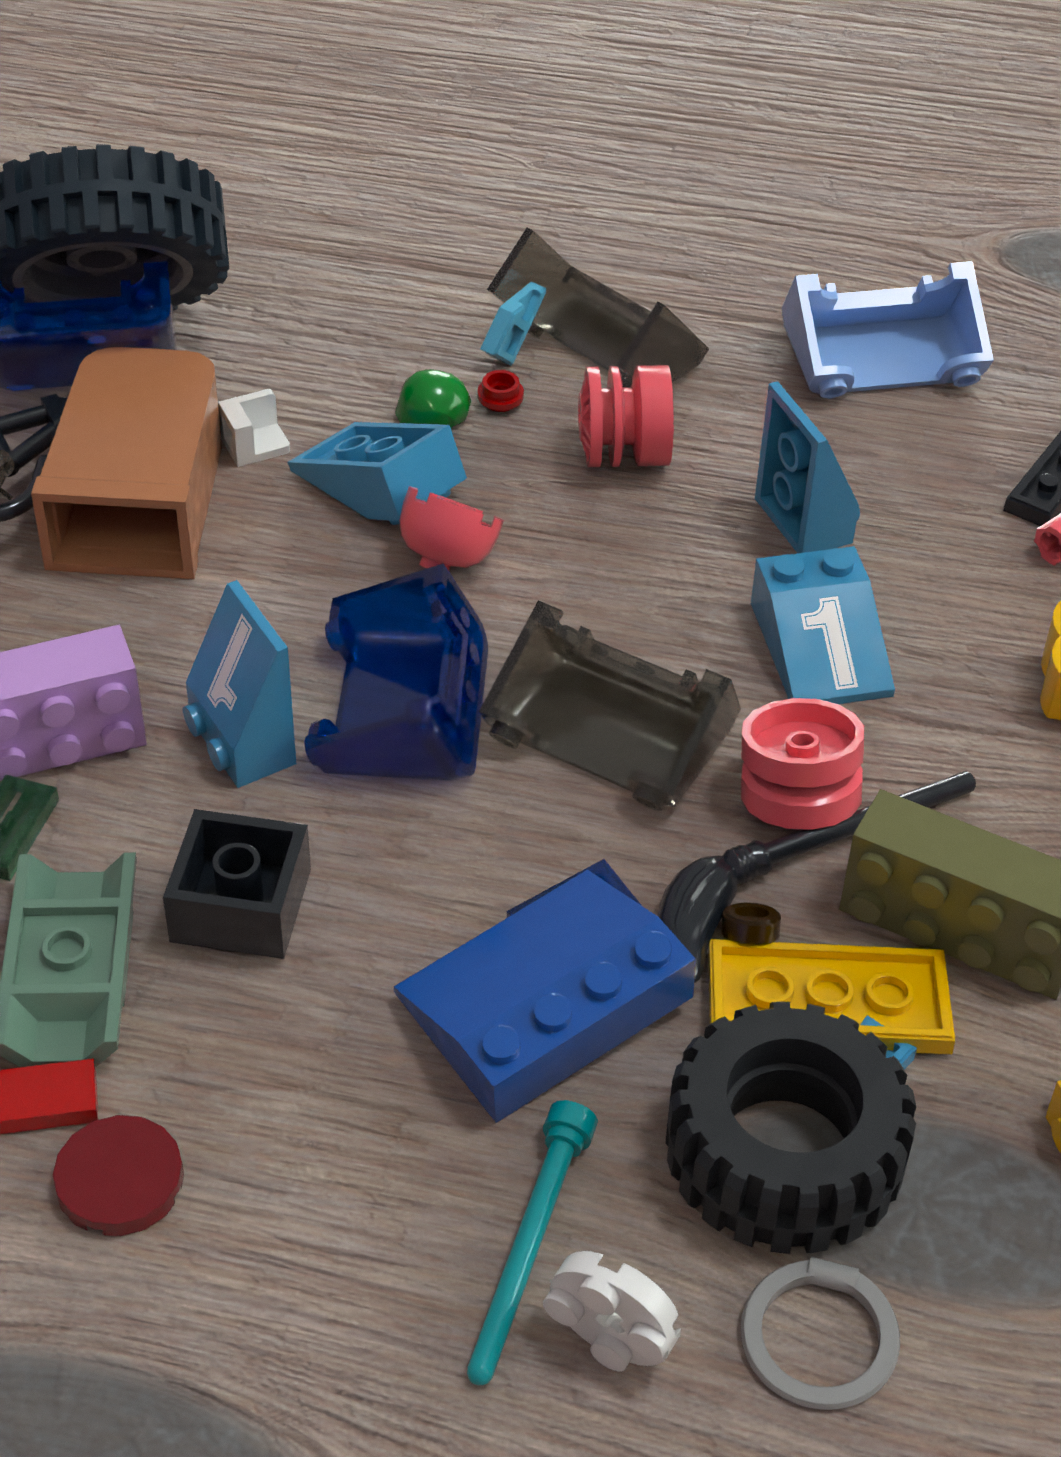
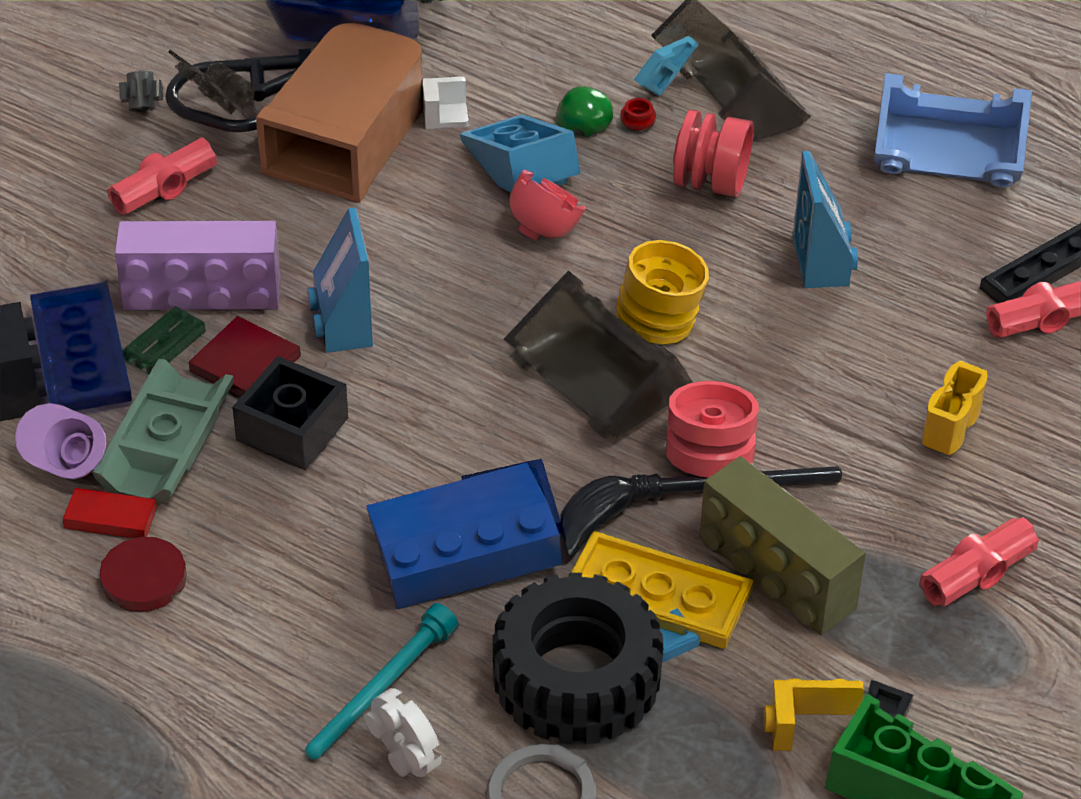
camera: 20 degrees right, 0 degrees up
clear blue windscreen [304,563,488,781] -> none
dark brown tile [721,903,781,944] -> none
dark azure slope [751,546,895,704] -> none
none -> dark red tile [188,316,301,397]
none -> yellow wheel [615,240,709,345]

